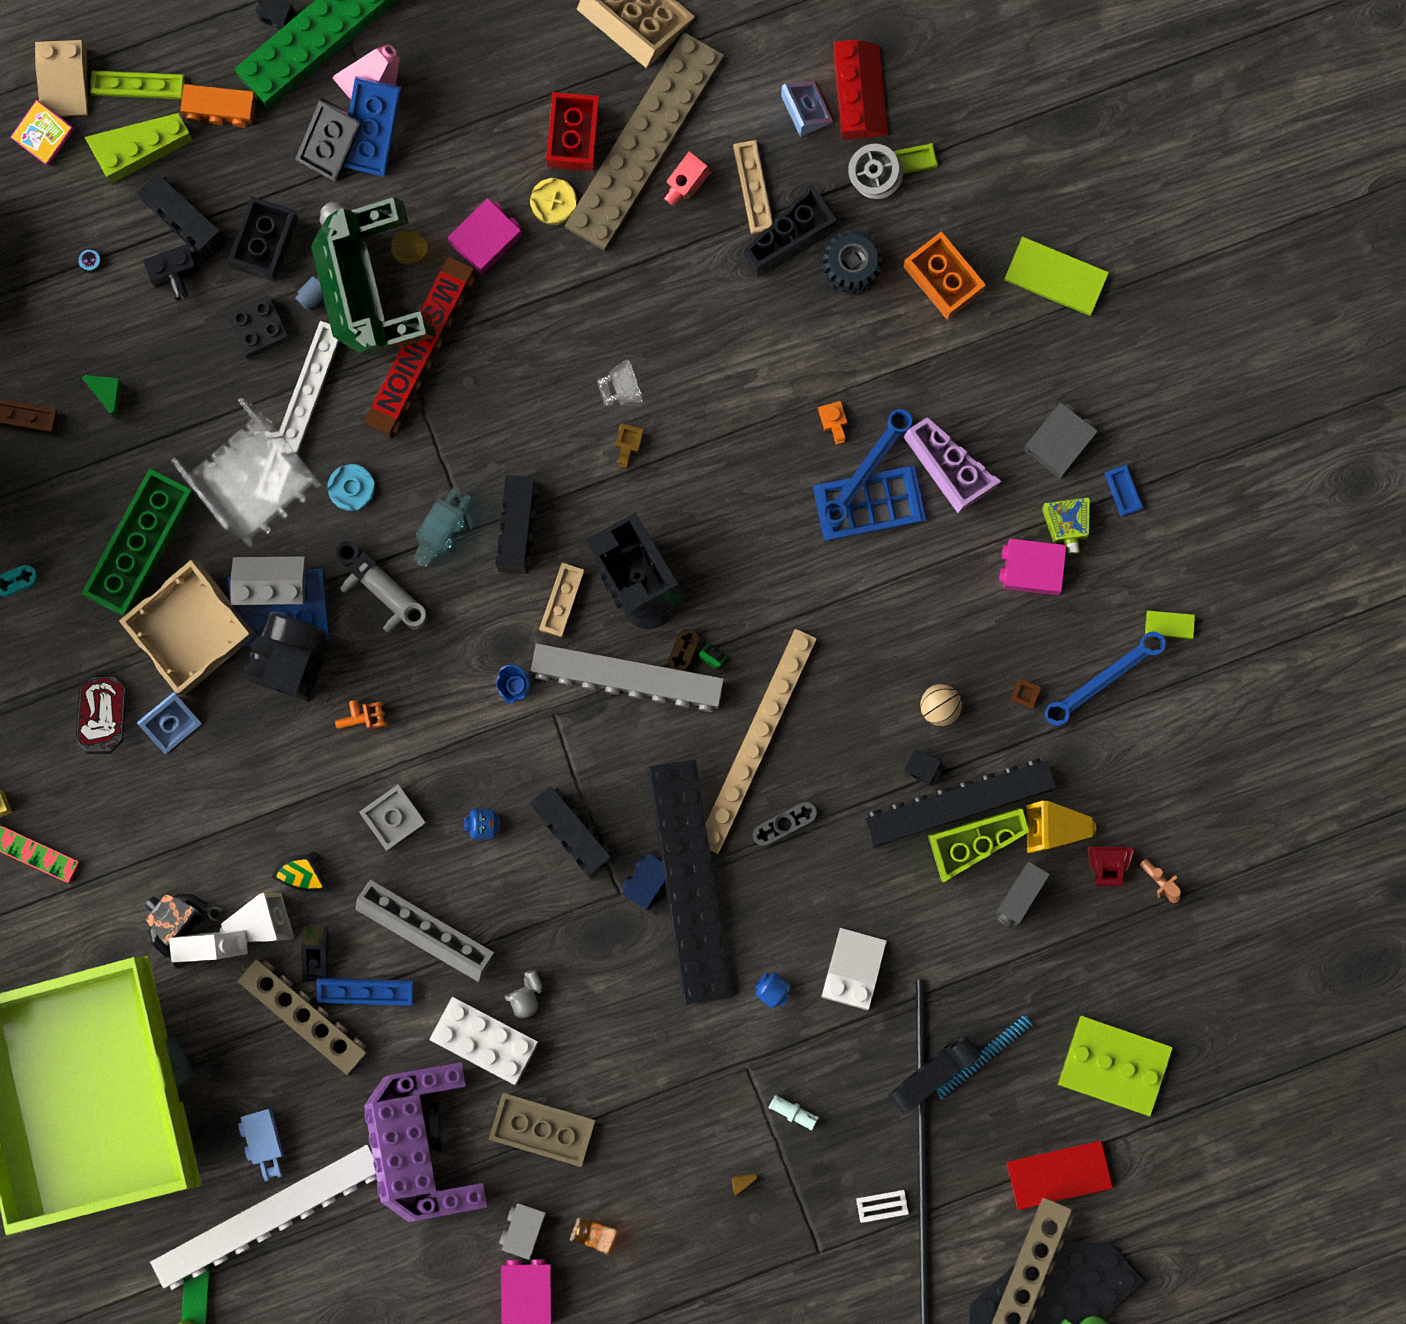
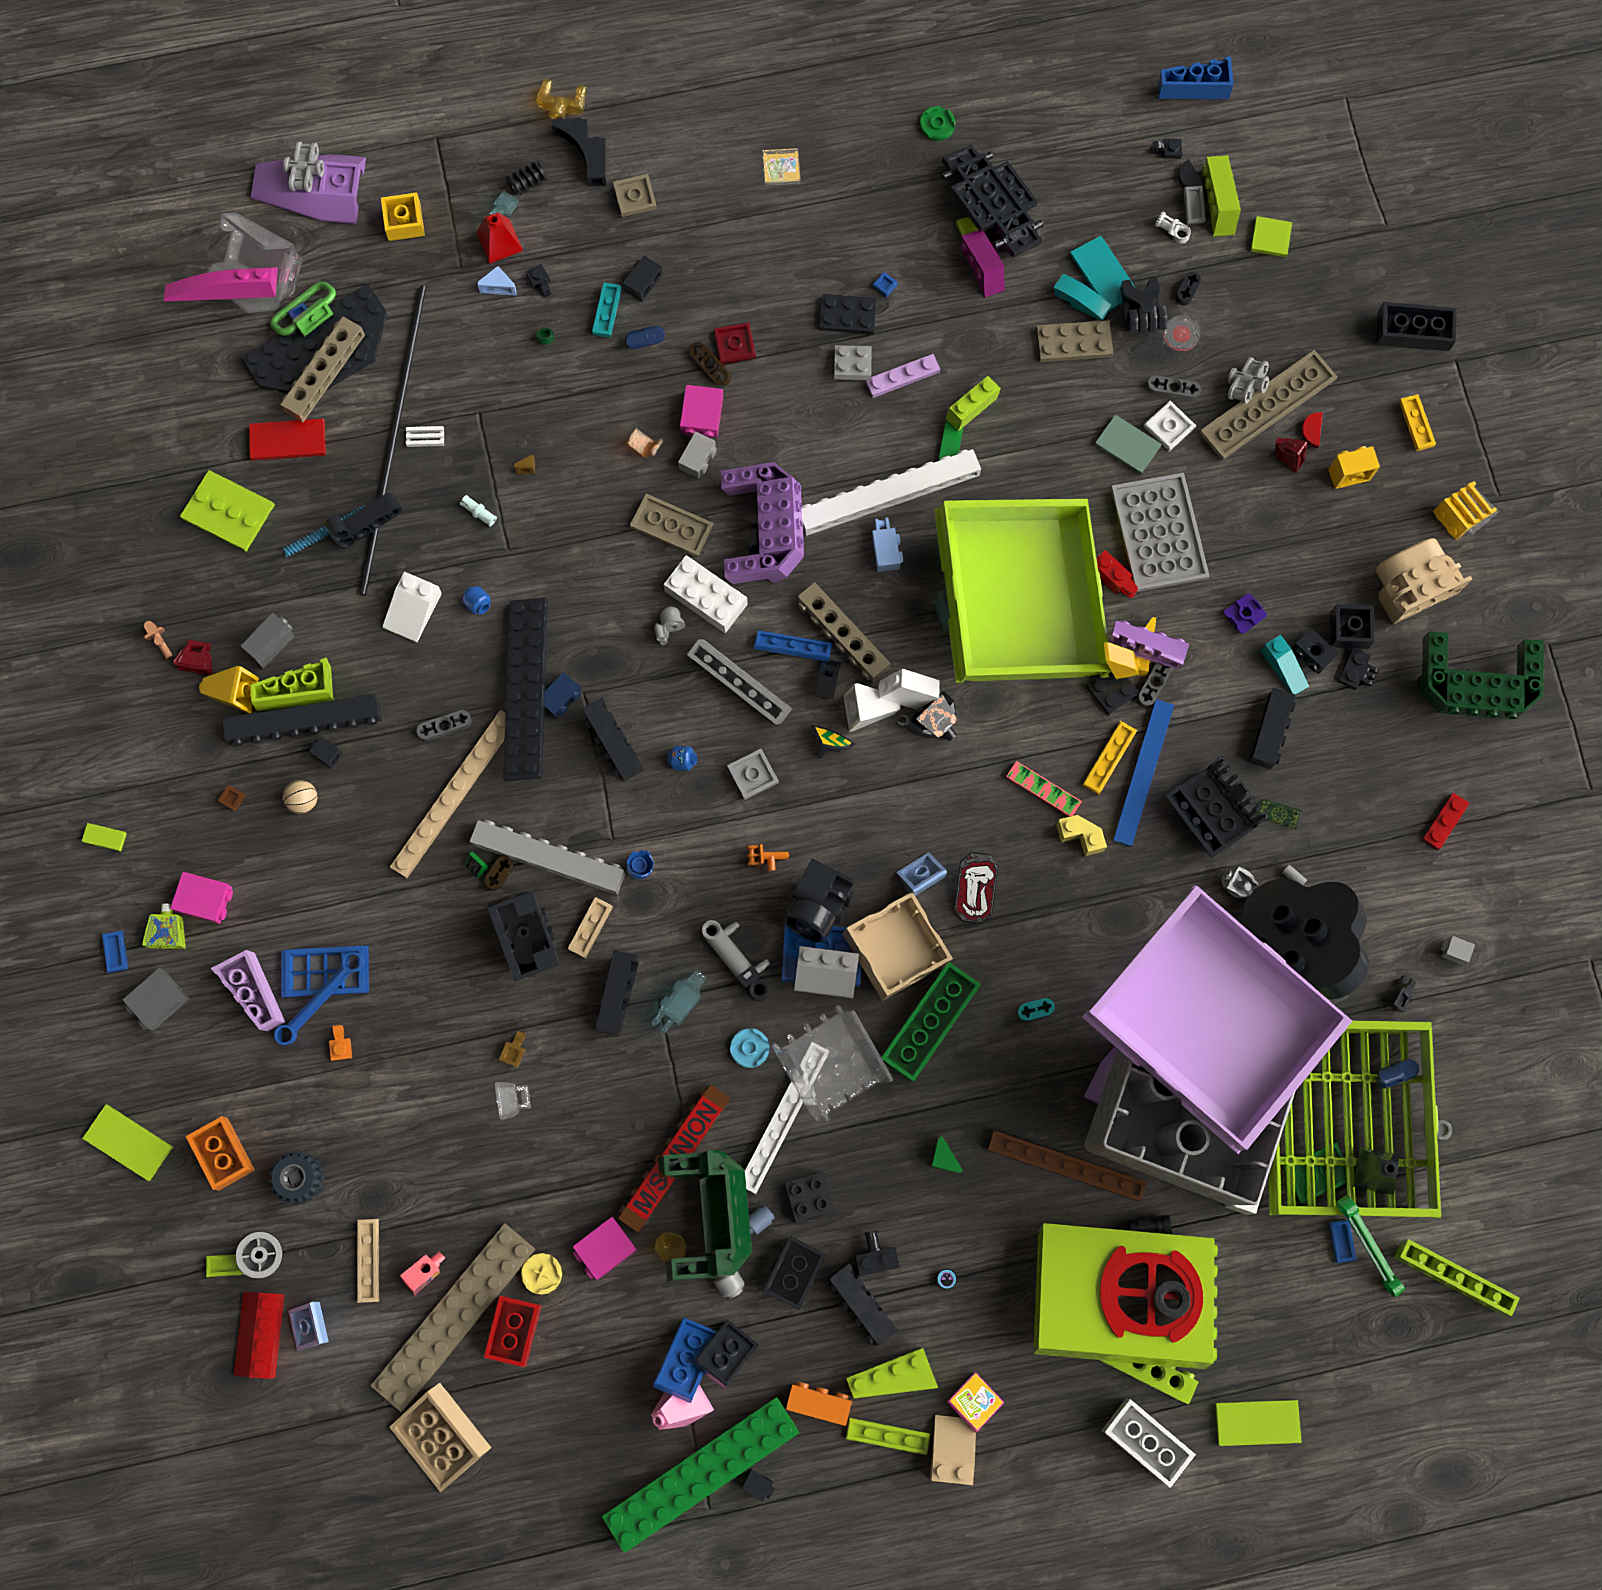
camera: 175 degrees left, 5 degrees down
black wedge [744,184,837,278] -> none
blue piece [1044,631,1165,726] -> none

